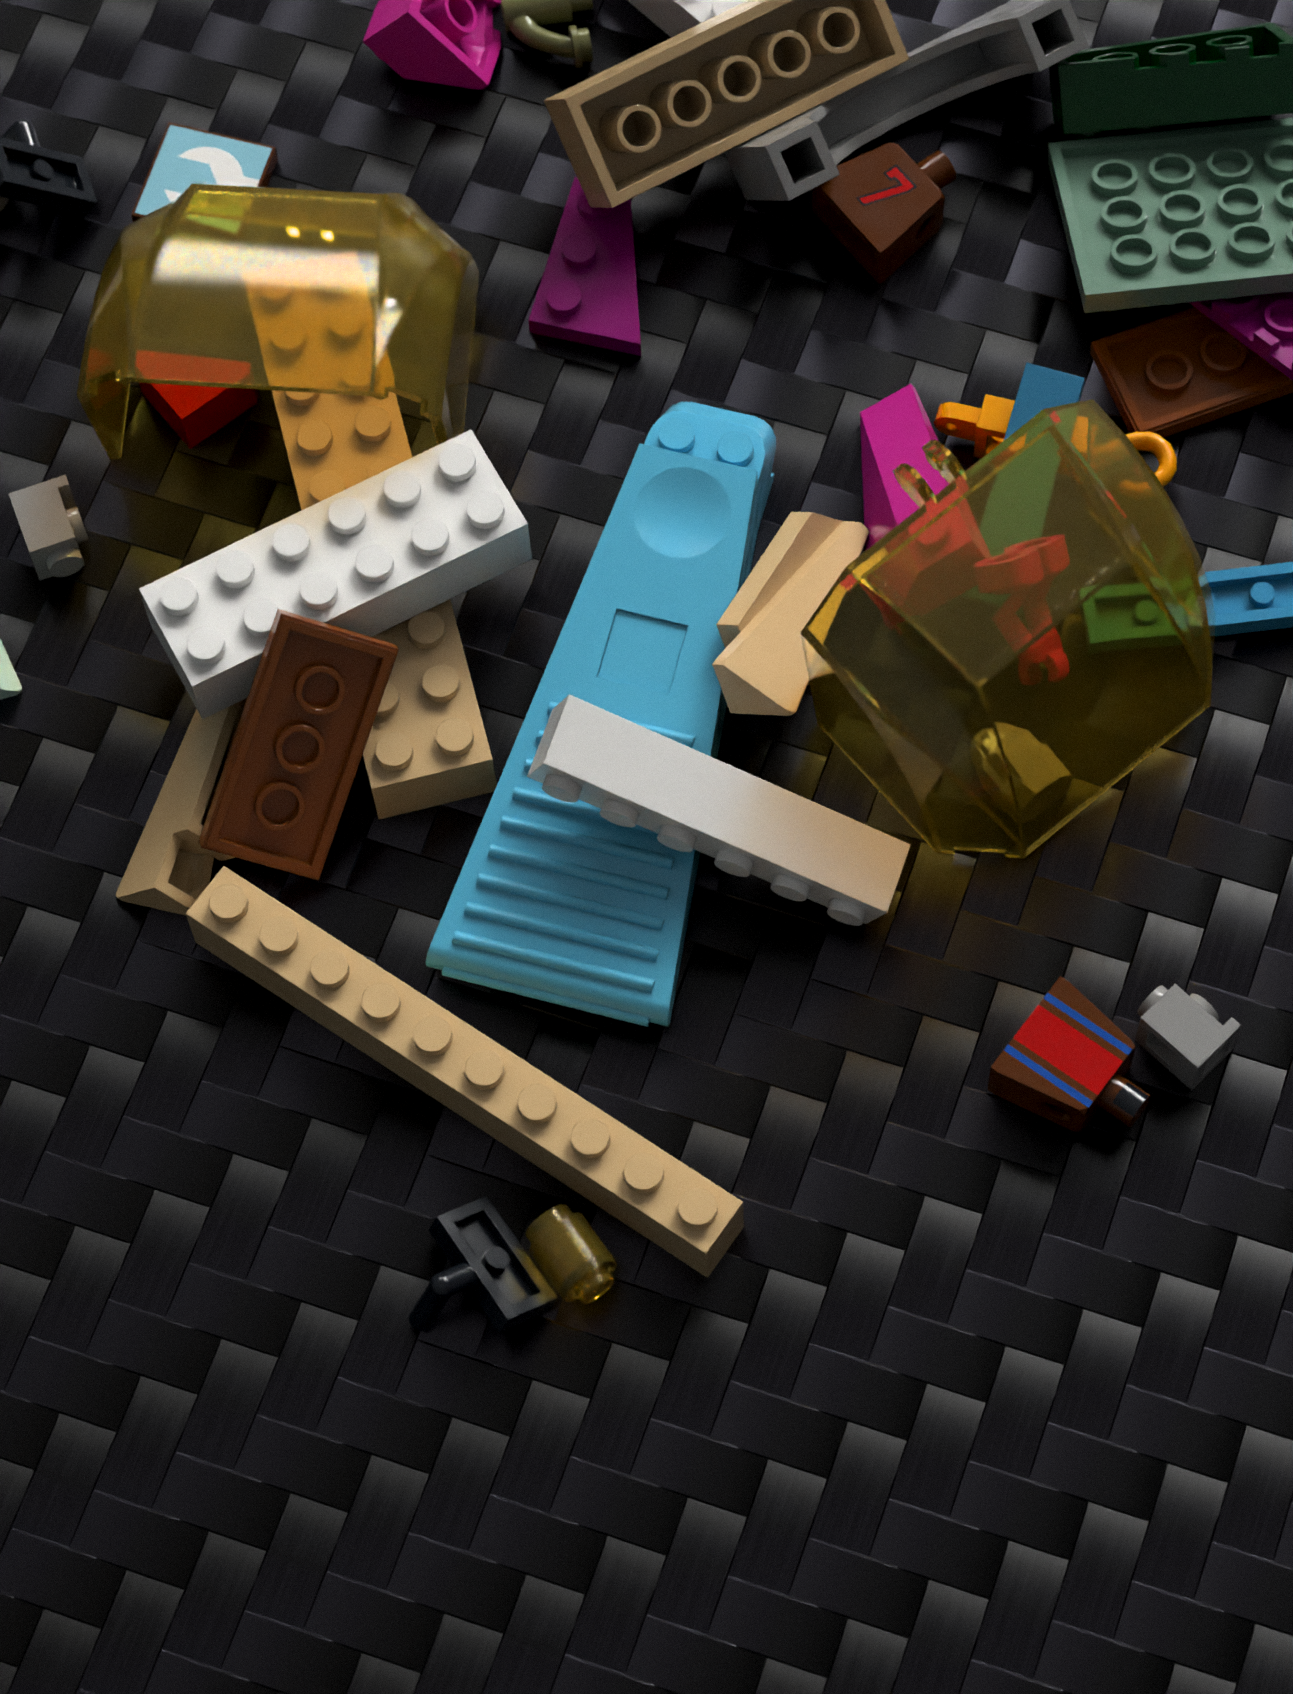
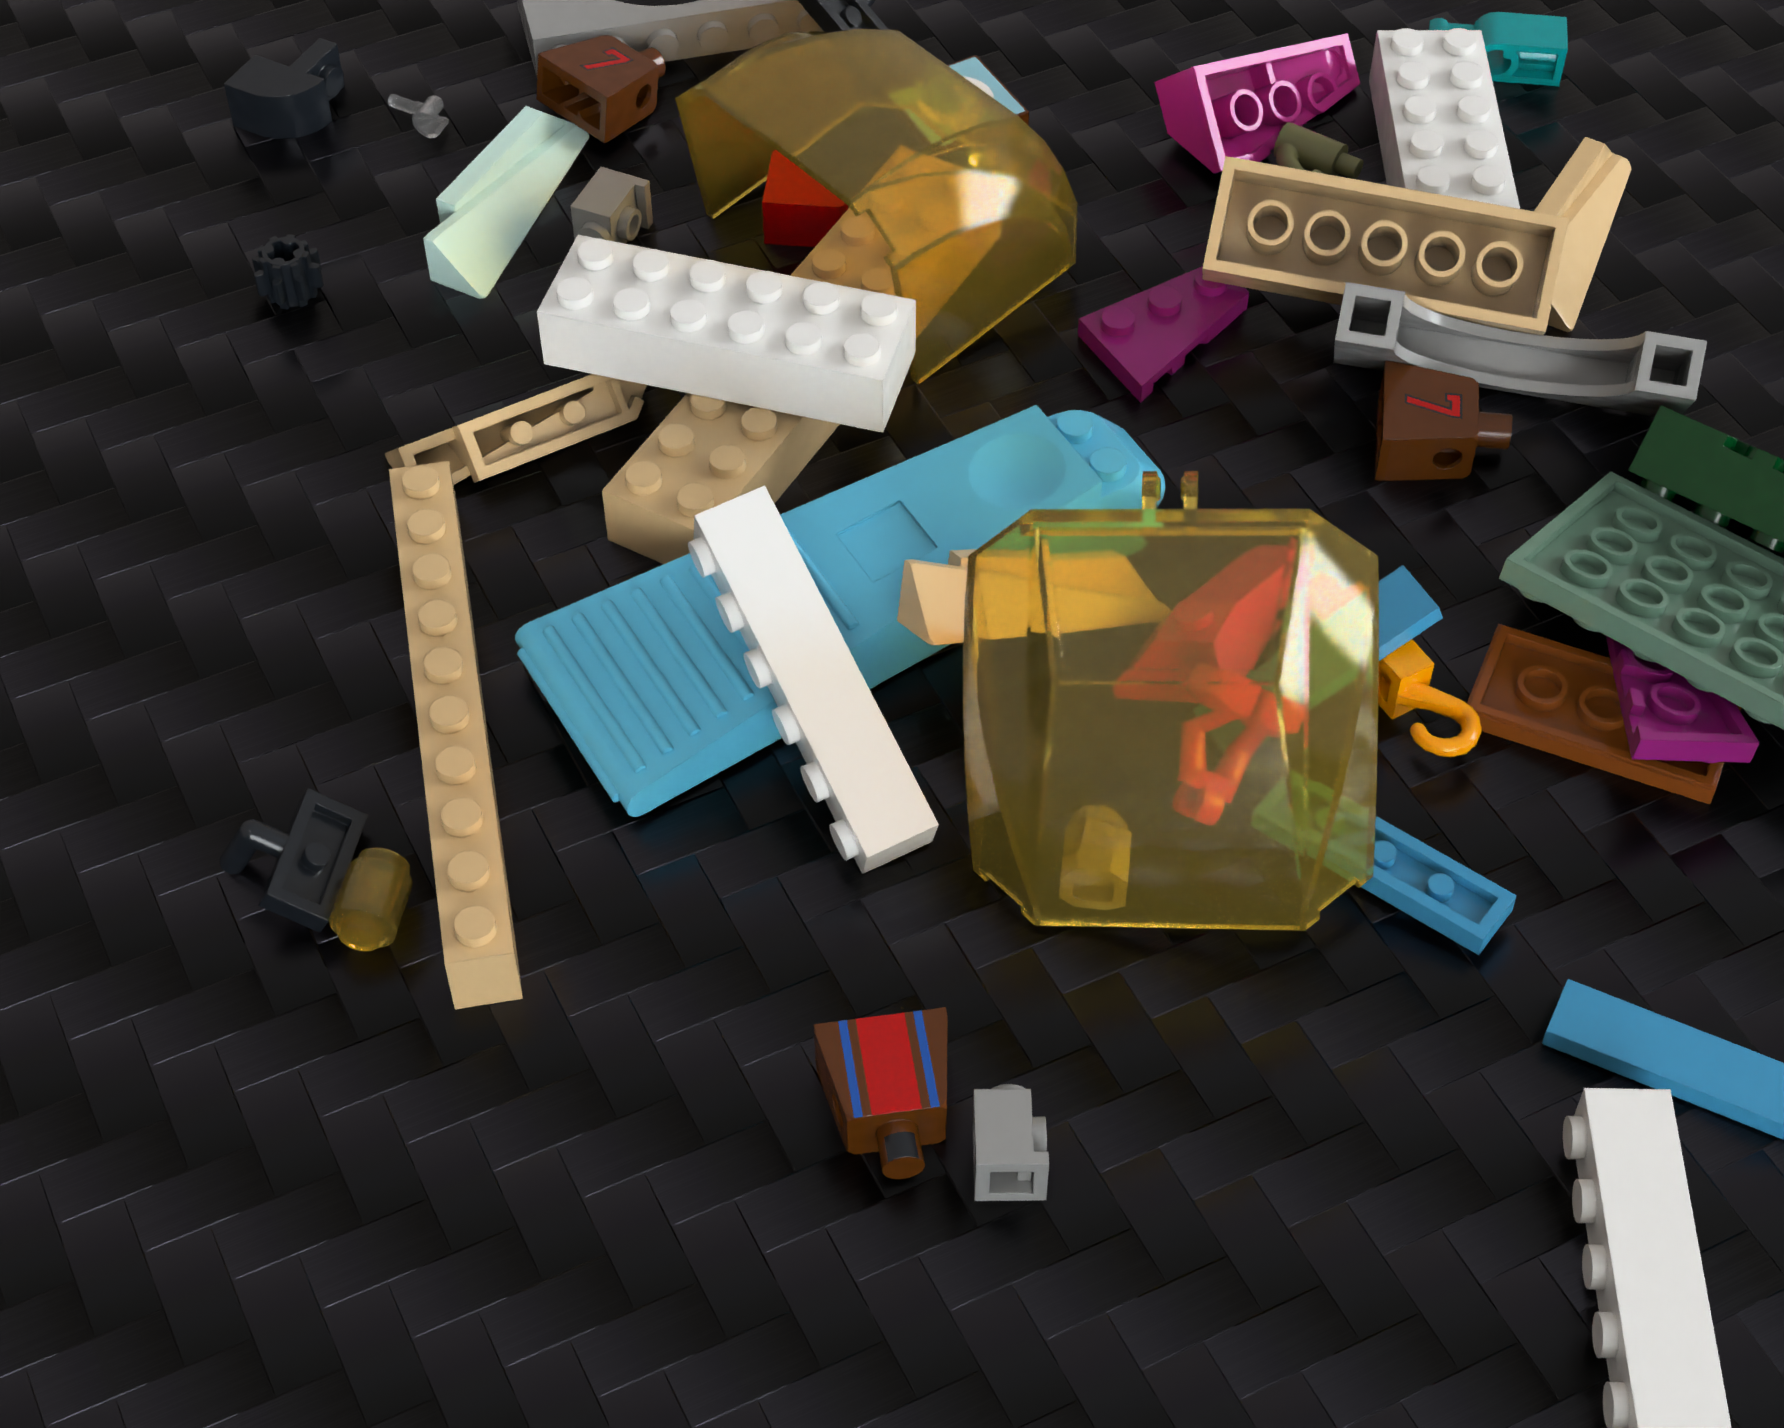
camera: 40 degrees right, 15 degrees down
dark orange tile [198,609,399,881] -> none

